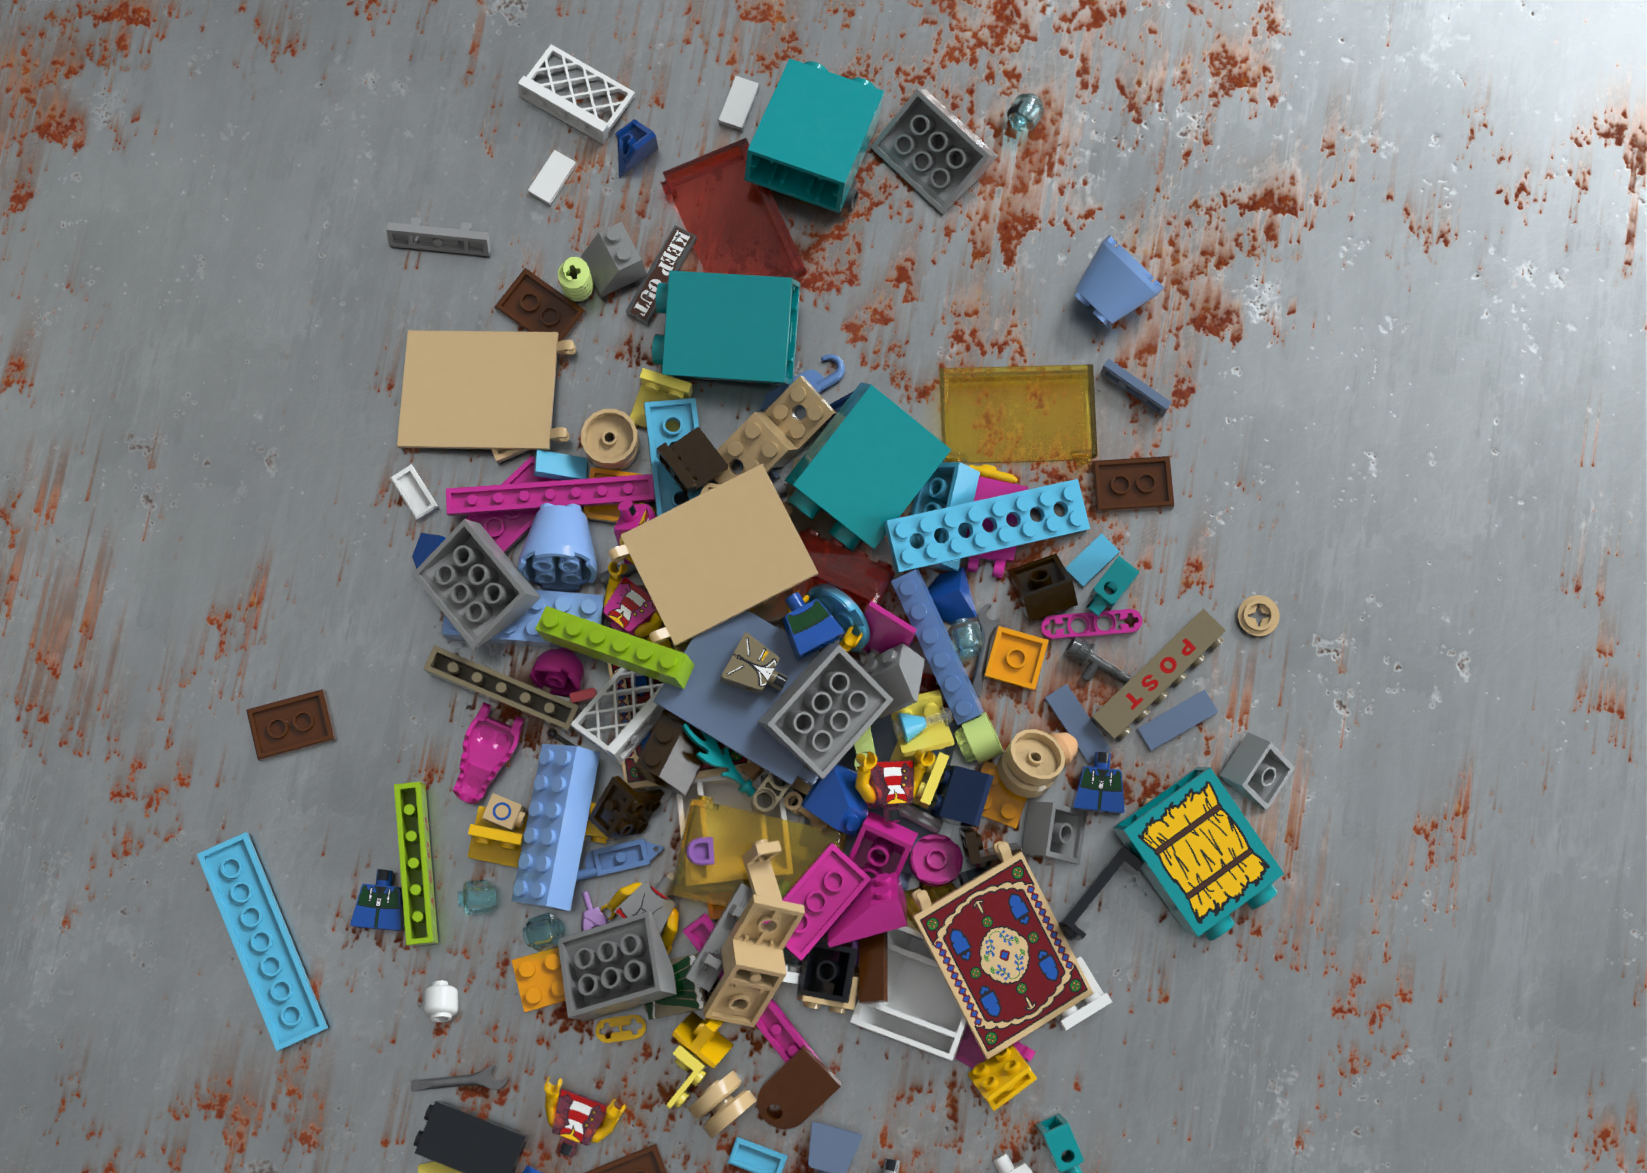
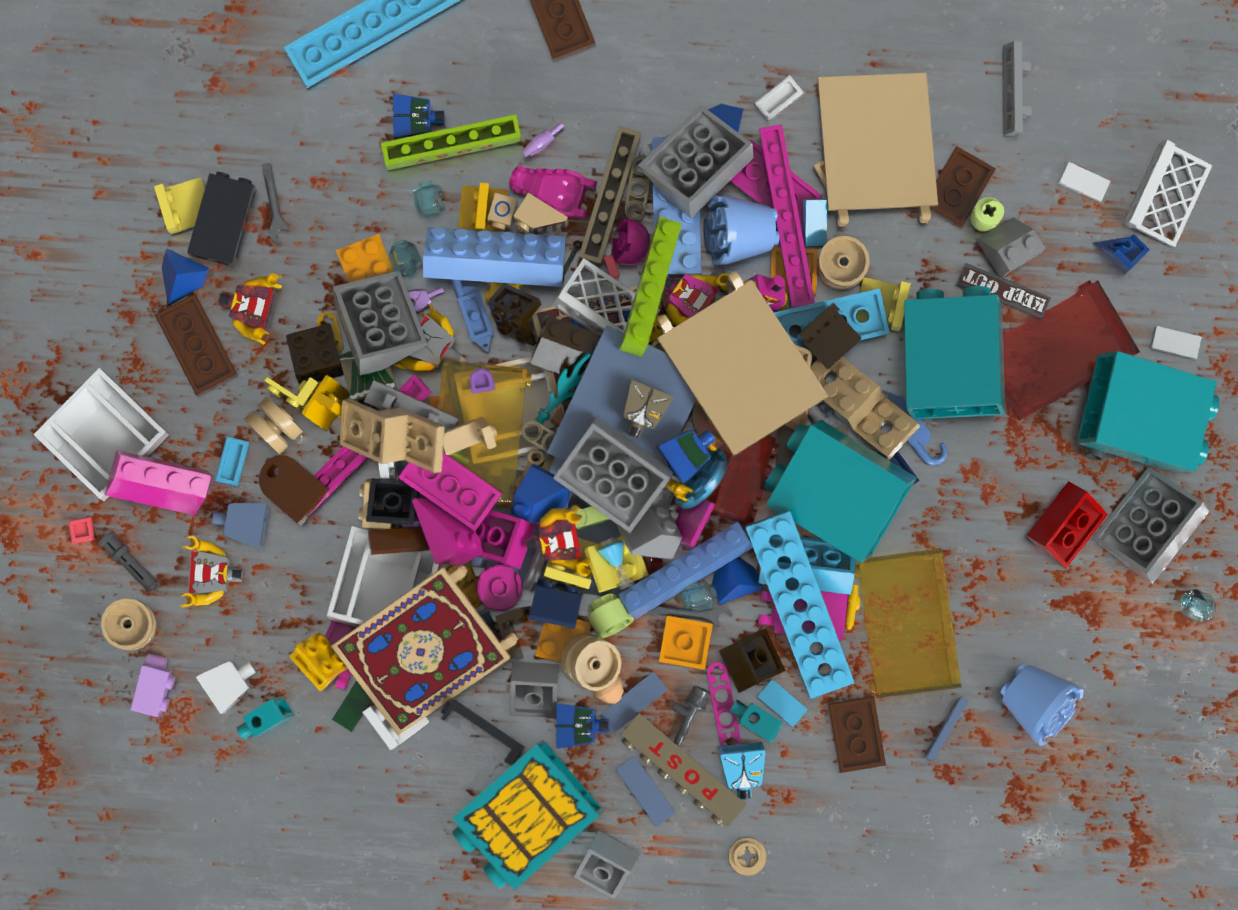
camera: 80 degrees right, 5 degrees up
white head [423,981,458,1023] -> none
none -> dark brown bracket [286,323,344,385]
none -> dark green tile [332,680,372,732]
none -> tan slope [513,193,568,235]
none -> lavender hand [522,122,565,156]
none -> dark tan beam [624,155,650,223]
none -> medium azure torso [718,742,765,799]
none -> red slope [1026,481,1108,569]

